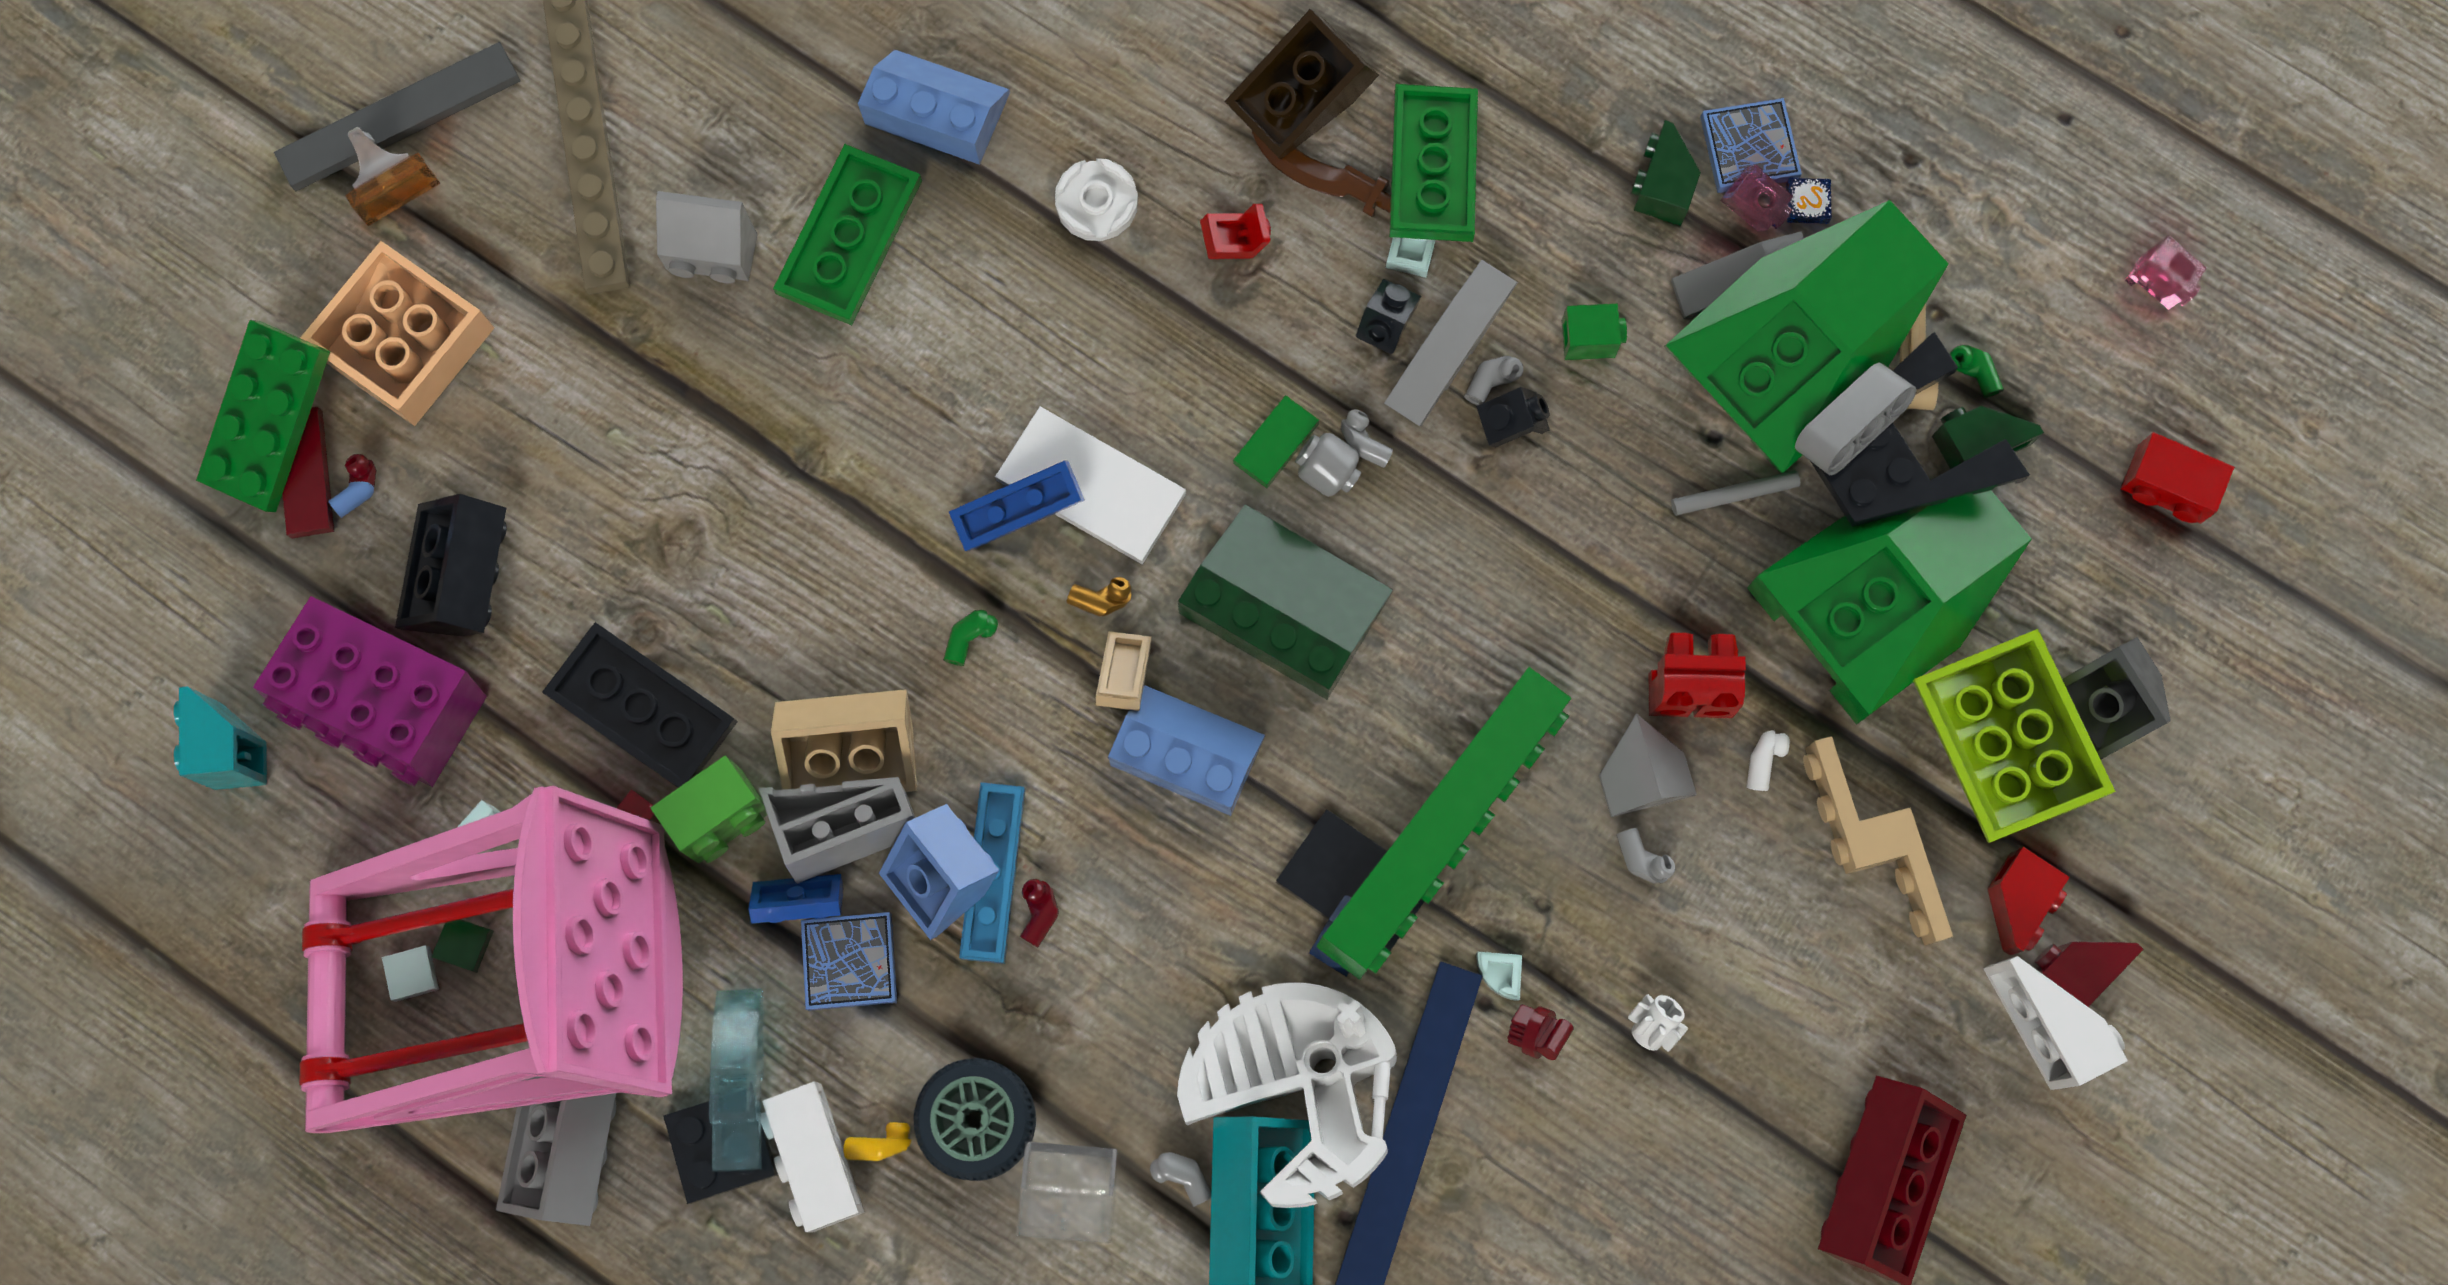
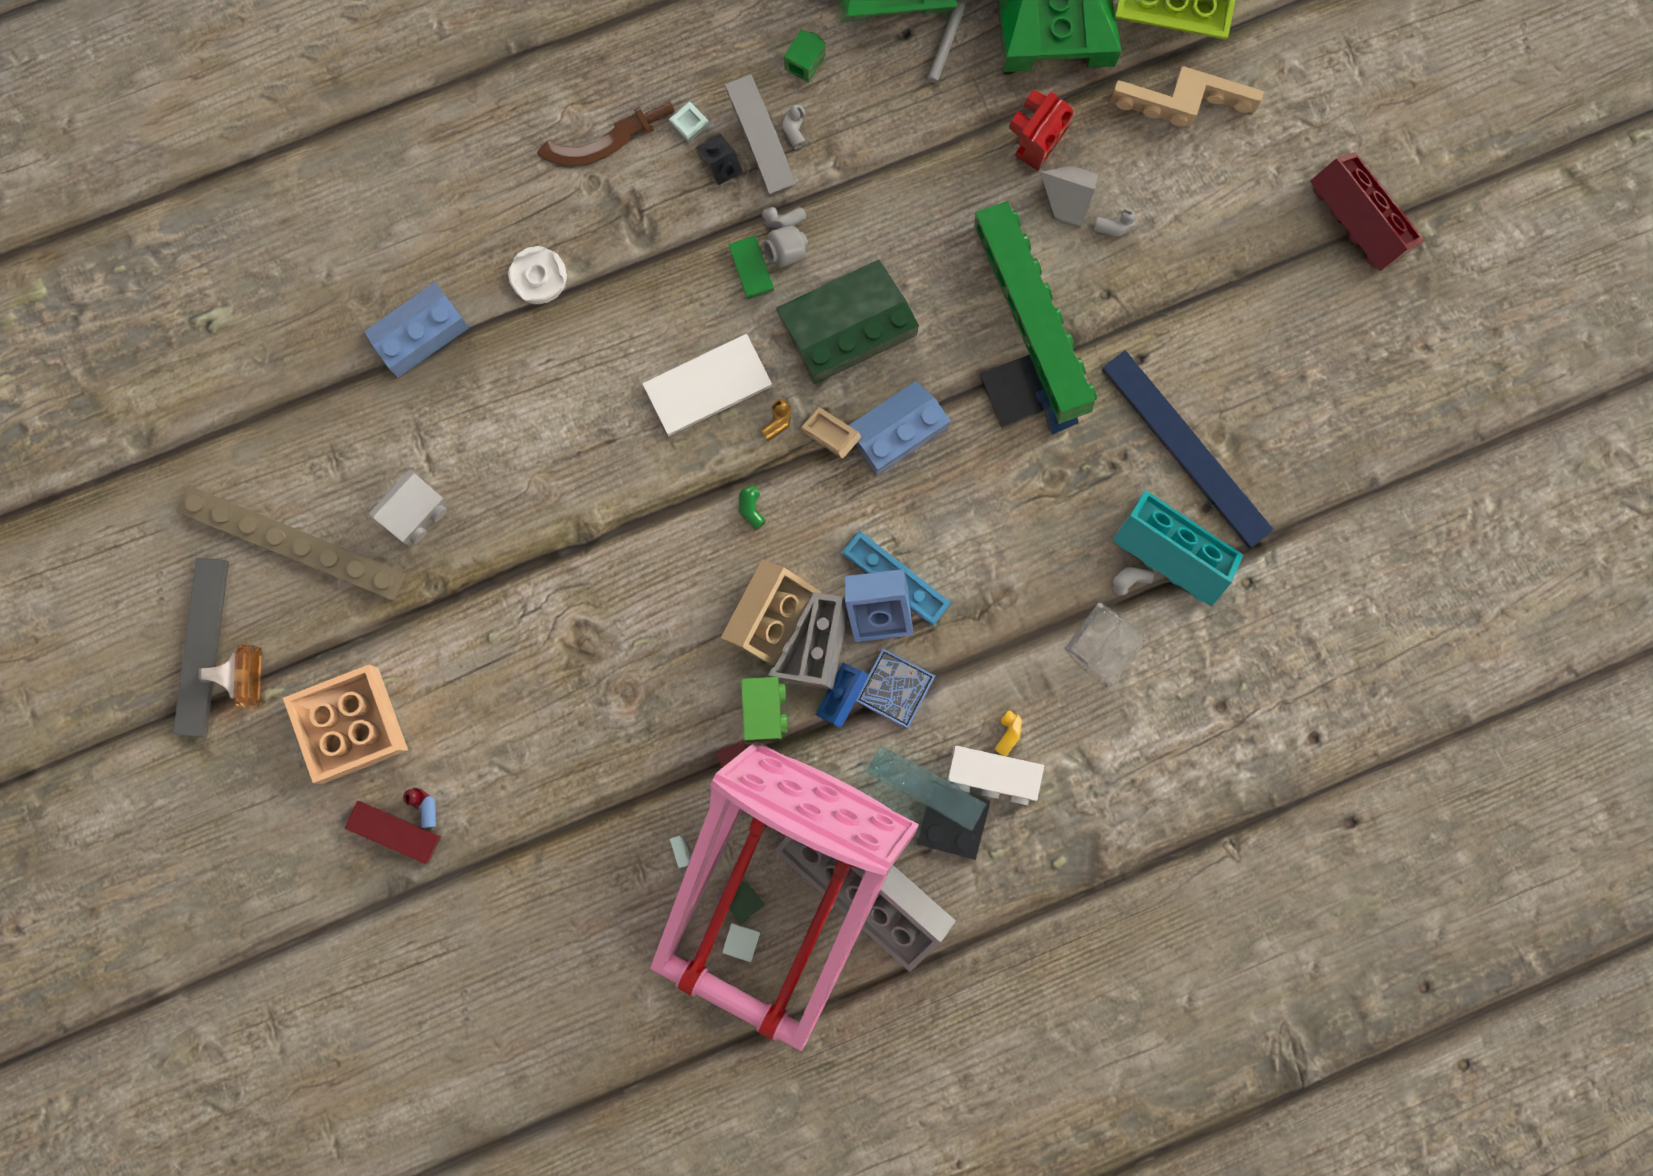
camera: 60 degrees left, 5 degrees up
teal slope [174,686,267,790] -> none
green plate [196,320,331,512] -> none
magenta brick [253,596,487,787] -> none
black slope [395,494,507,637] -> none
black plate [542,622,738,788] -> none
green plate [773,144,922,326] -> none
wheel [913,1058,1036,1181] -> none
blue plate [949,460,1085,551] -> none
dark red arm [1020,879,1059,948] -> none
white piece [1177,983,1397,1208] -> none
red bracket [1200,204,1271,259] -> none
dark brown slope [1225,9,1379,159] -> none
green tile [1389,84,1478,242] -> none
black bracket [1476,387,1550,448] -> none
light aqua tile [1476,952,1522,1001] -> none
dark red piece [1507,1004,1574,1060] -> none
white gear [1628,994,1688,1052] -> none
white arm [1746,730,1790,791] -> none
white slope [1983,956,2128,1090] -> none
red slope [1987,847,2070,955] -> none
dark red slope [2034,942,2144,1007] -> none

